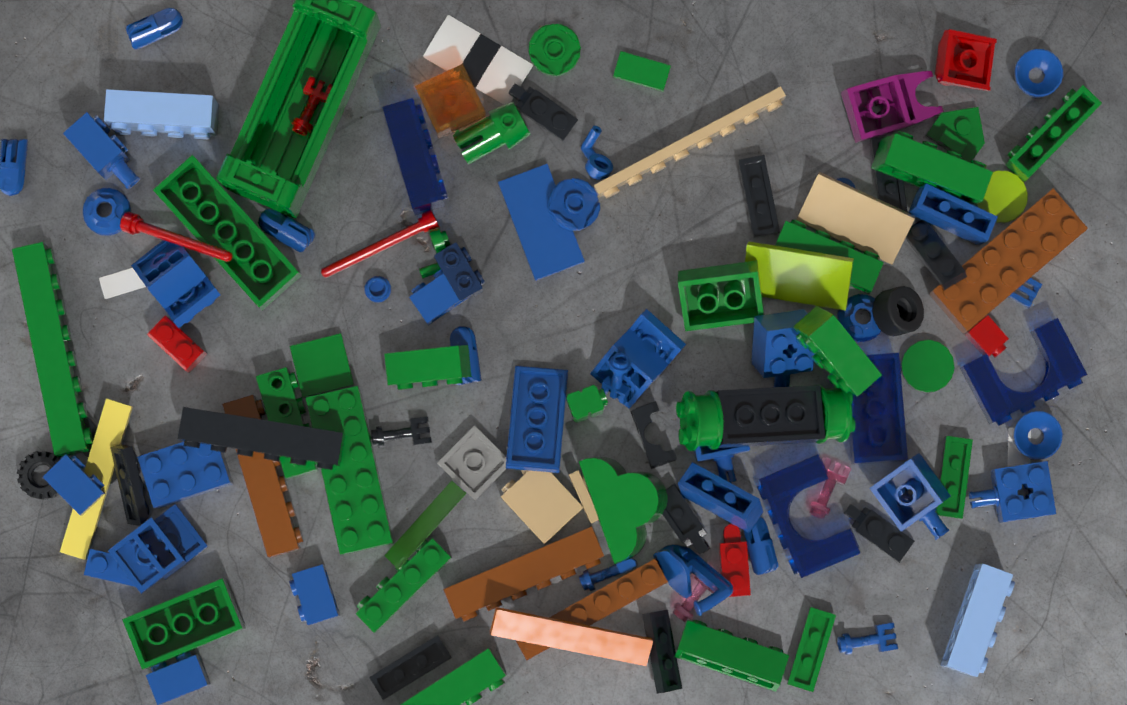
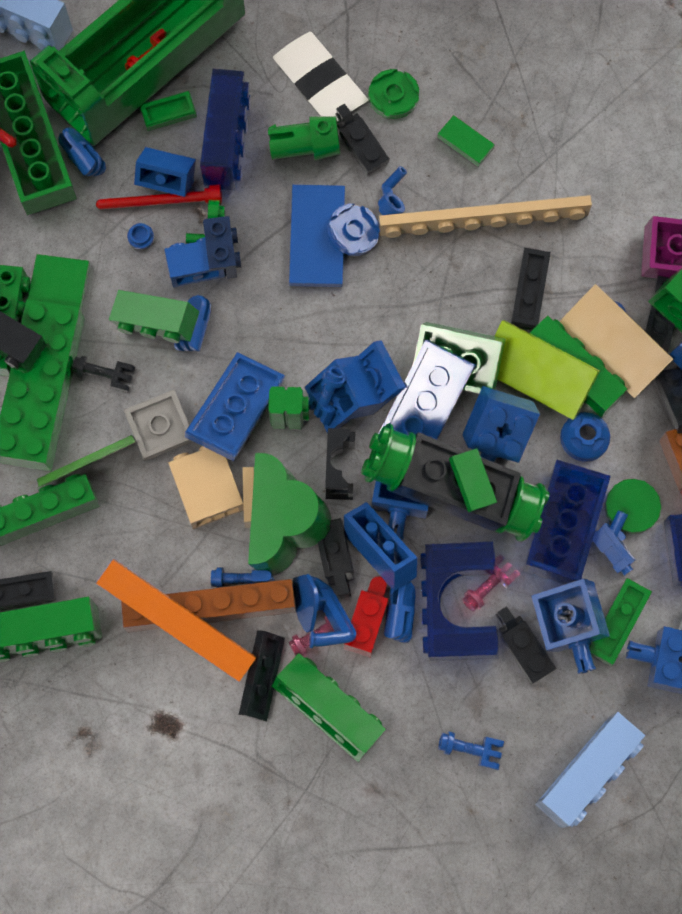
camera: 20 degrees right, 10 degrees down
clear orange brick [415,64,486,139] -> none
dark orange brick [443,526,604,622] -> none
green plate [787,607,836,692] -> none
green brick [793,306,882,396] -> none
black tyre [873,286,924,337] -> none
none -> blue brick [134,147,196,197]
none -> green tile [140,91,197,131]
none -> tile [378,340,476,440]
none -> green tile [449,449,497,513]
none -> blue piece [591,510,636,576]

